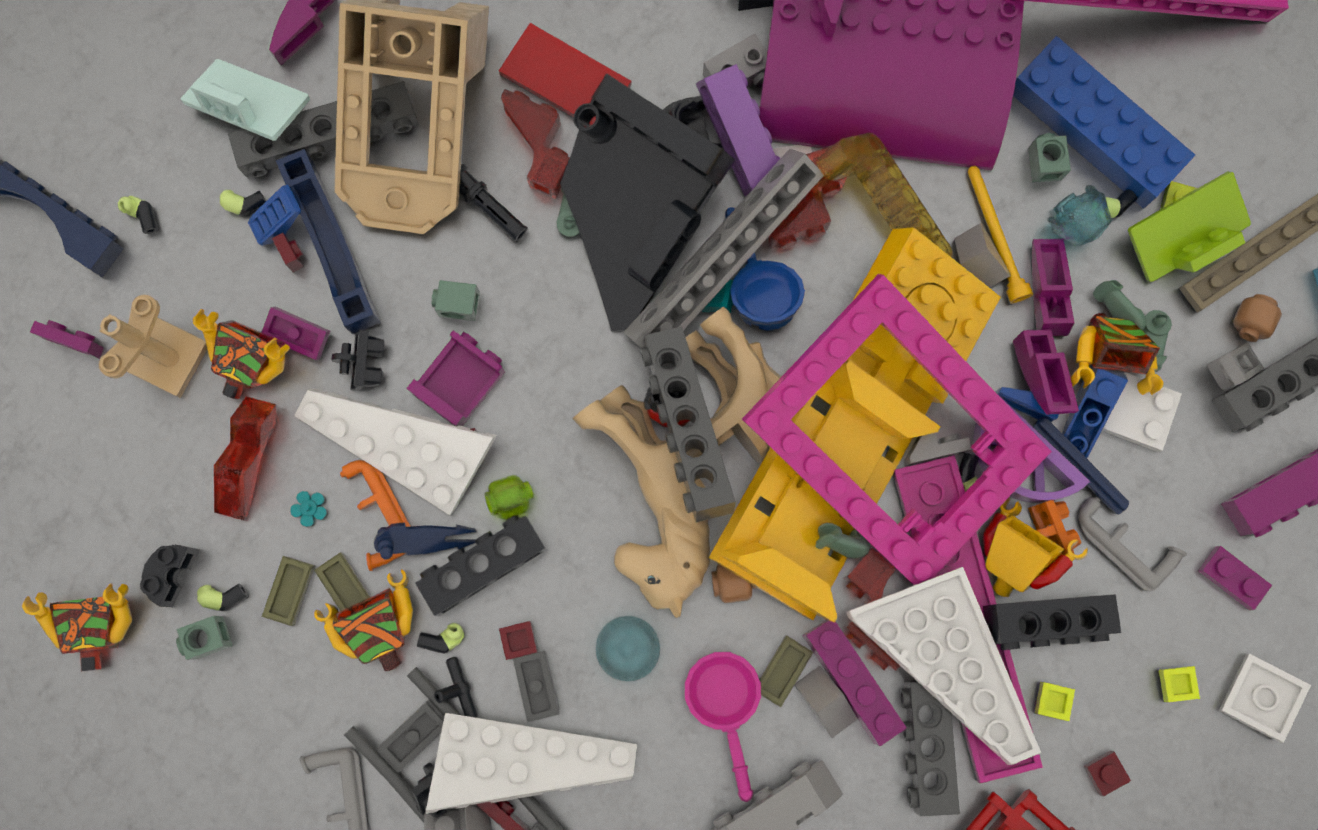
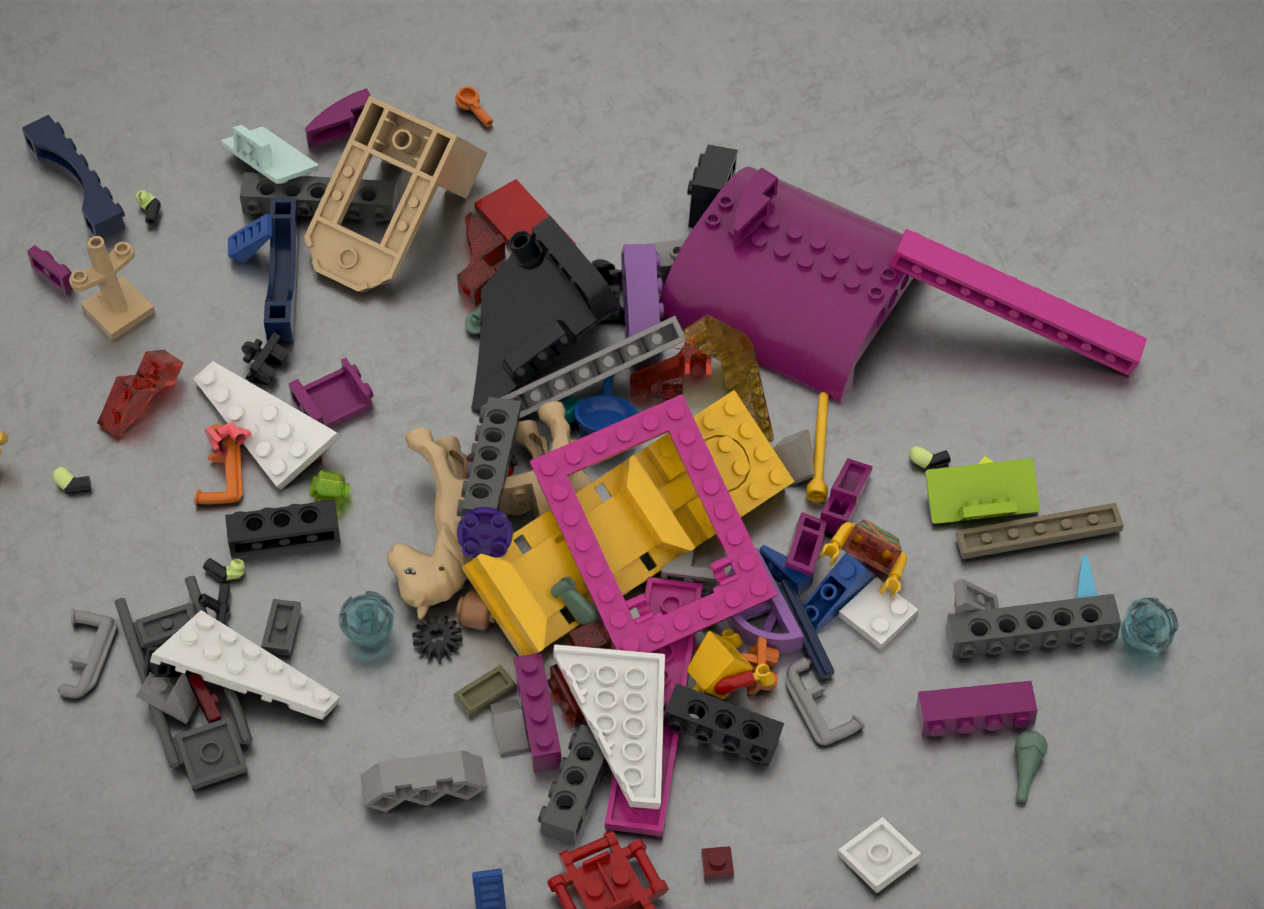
camera: 25 degrees right, 25 degrees down
black cylinder [140,544,200,608] -> none
sand green brick [176,616,233,660] -> none
torso [193,309,290,399] -> none
arm [220,190,266,216] -> none
magenta plate [260,306,331,360] -> none
olive tile [261,556,315,626] -> none
dark red plate [272,233,304,273] -> none
teal plant [290,491,327,527] -> none
olive tile [314,552,371,611] -> none
torso [314,569,413,671] -> none
dark blue piece [373,523,476,560] -> none
sand green brick [431,280,480,321] -> none
black pin [459,164,528,242] -> none
dark red plate [499,621,538,660] -> none
dark pink piece [685,652,761,802] -> none
blue brick [1013,36,1195,209] -> none
sand green brick [1028,133,1071,183] -> none
neon yellow plate [1034,682,1075,721] -> none
clear light blue cone [1047,185,1112,246] -> none
sand green piece [1093,280,1146,330] -> none
sand green piece [1137,310,1172,372] -> none
neon yellow plate [1159,666,1200,702] -> none
magenta plate [1198,546,1272,610] -> none
medium nougat head [1233,294,1282,342] -> none
none -> coral piece [205,422,252,457]
none -> black gear [412,615,463,660]
none -> dark purple dish [457,506,513,558]

